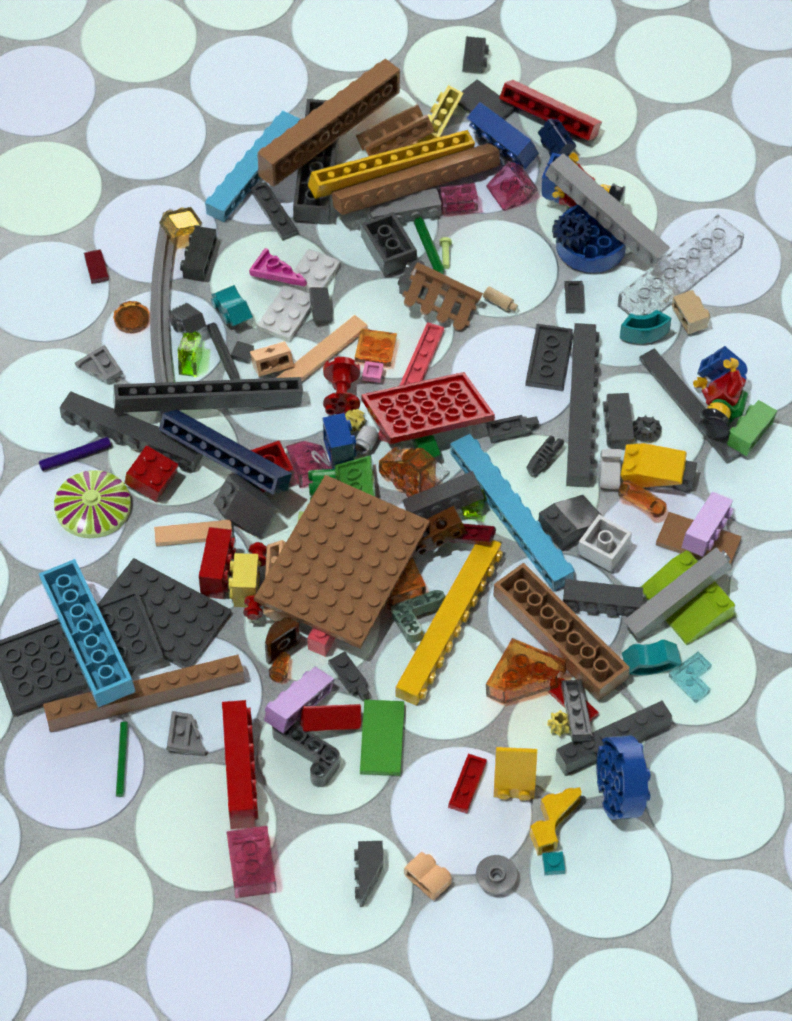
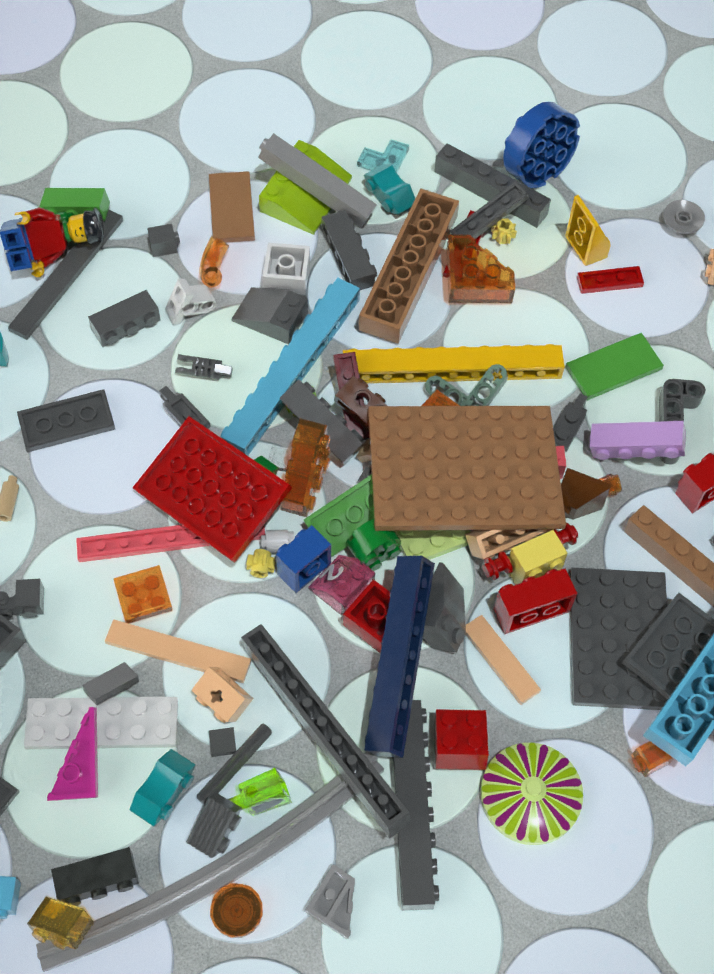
camera: 120 degrees left, 5 degrees up
dark purple axle [39,437,111,471] -> none
red slope [300,704,361,732] -> none
red piece [323,357,360,415] -> none
bright pink plate [362,361,383,383] -> none
medium nougat fence [402,262,483,331] -> none
yellow arch [529,787,582,856] -> none
teal plate [542,851,565,876] -> none
dark grey brick [566,323,600,488] -> none
yellow slope [620,443,687,489] -> none
dark grey gear [633,415,662,442] -> none
lavender brick [681,491,734,557] -> none

